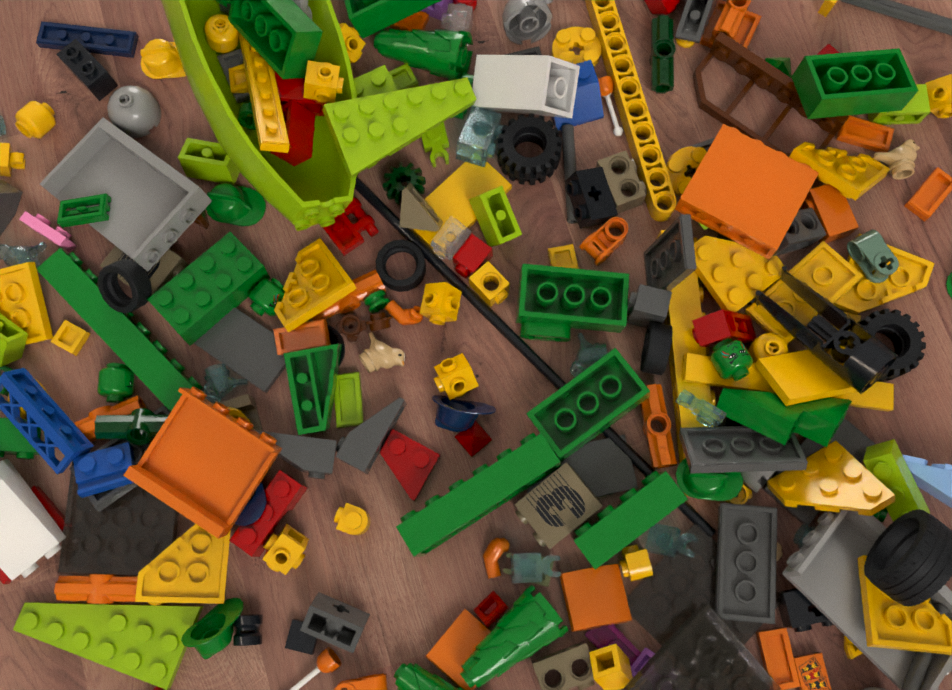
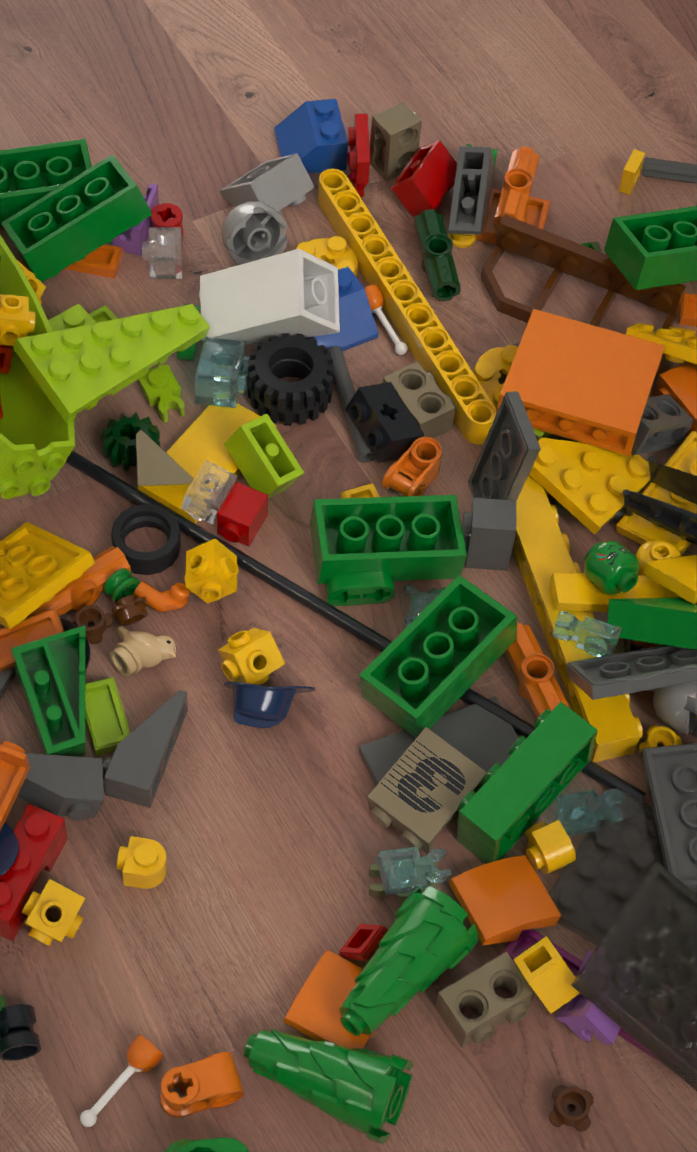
camera: 20 degrees left, 20 degrees down
black tile [285,619,318,655] -> none
dark grey brick [300,592,370,653] -> none
red plate [322,197,379,256] -> none
green cone [374,29,473,81] -> none
red wing [379,429,440,501] -> none
green brick [396,433,561,557] -> none
red slope [454,420,492,457] -> none
yellow brick [469,261,510,307] -> none
orange arm [483,537,509,579] -> none
black tyre [640,322,673,375] -> none
green piece [676,458,744,501] -> none
red slope [692,309,757,348] -> none

